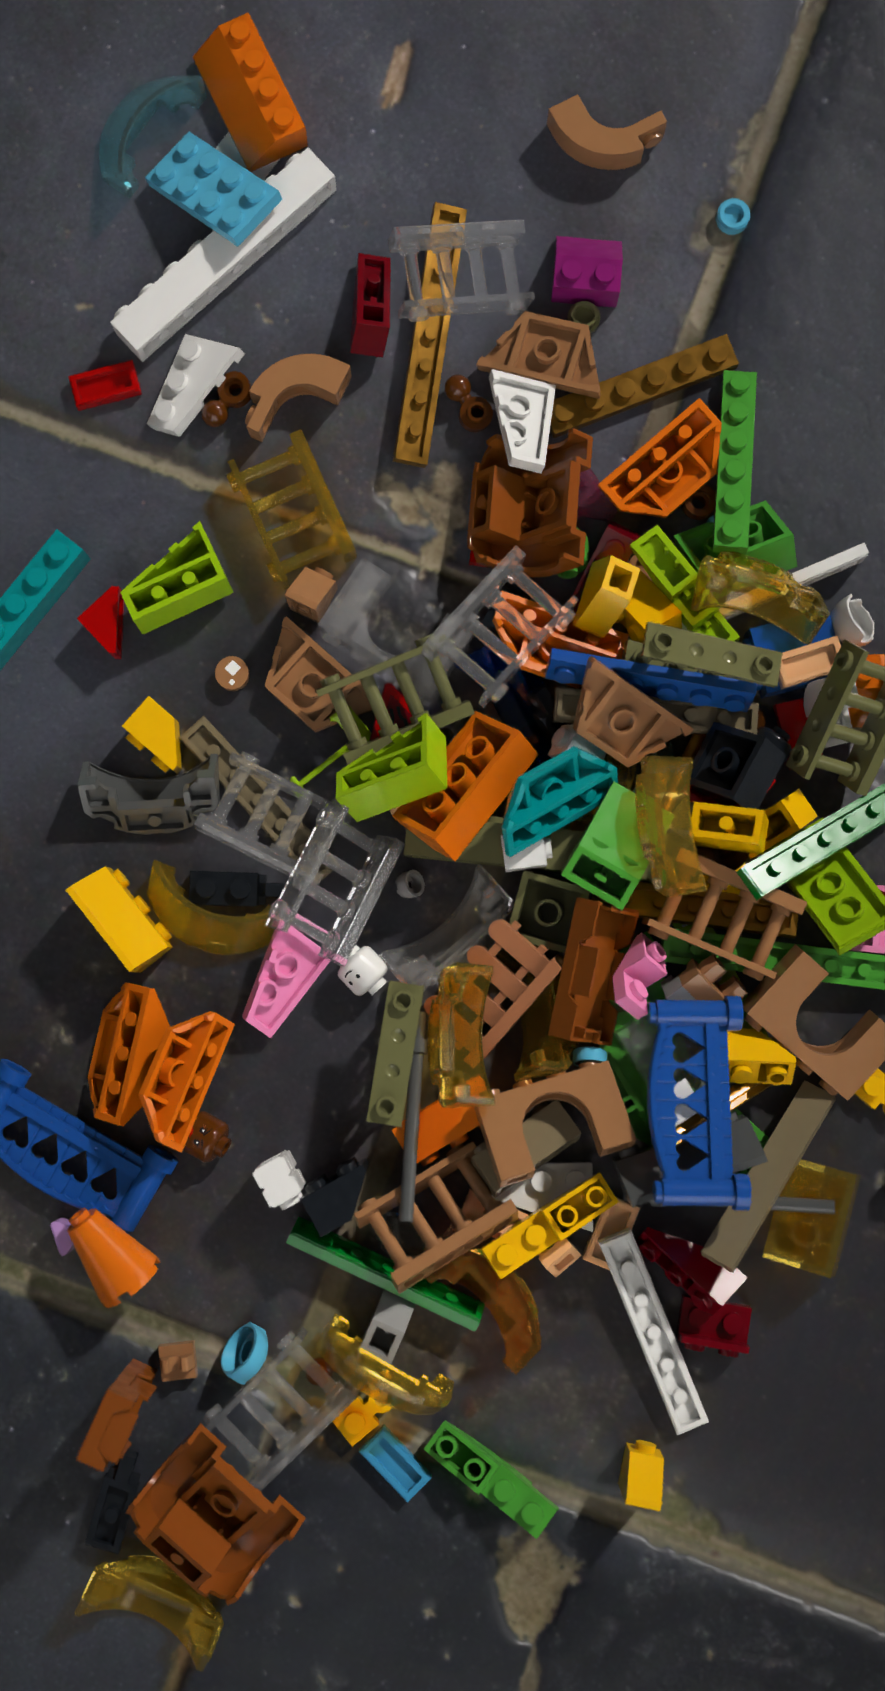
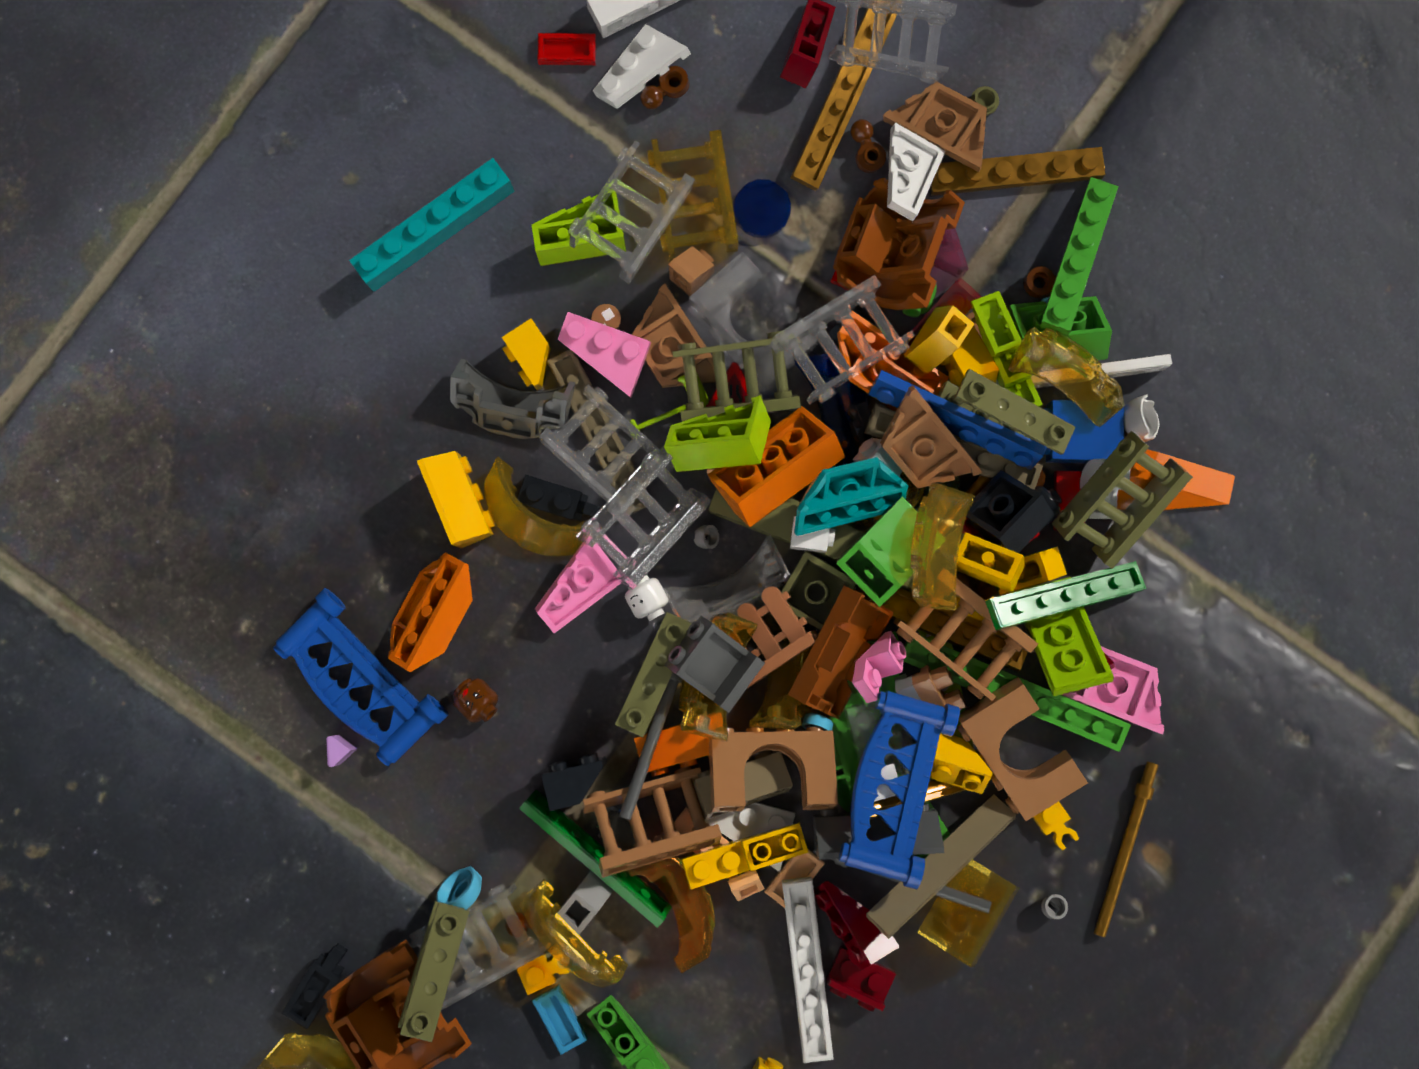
camera: 15 degrees right, 0 degrees up
orange cone [67,1207,160,1308] -> none
dark orange piece [76,1358,158,1472] -> none
red slope [77,586,124,659] -> none
orange wedge [138,1011,235,1153] -> none
medium nougat tile [158,1340,198,1382] -> none
medium nougat arch [245,354,352,442] -> none
white brick [253,1150,306,1210] -> none
magenta slope [551,236,623,308] -> none
orange wedge [597,398,722,518] -> none
medium azure tile [716,198,750,235] -> none
light nougat tile [778,636,841,690] -> none
none -> olive fence [398,901,470,1042]
none -> bright pink wing [558,312,651,398]
none -> clear fence [568,140,695,284]
none -> dark grey panel [664,615,765,713]
none -> clear blue tile [734,179,791,238]

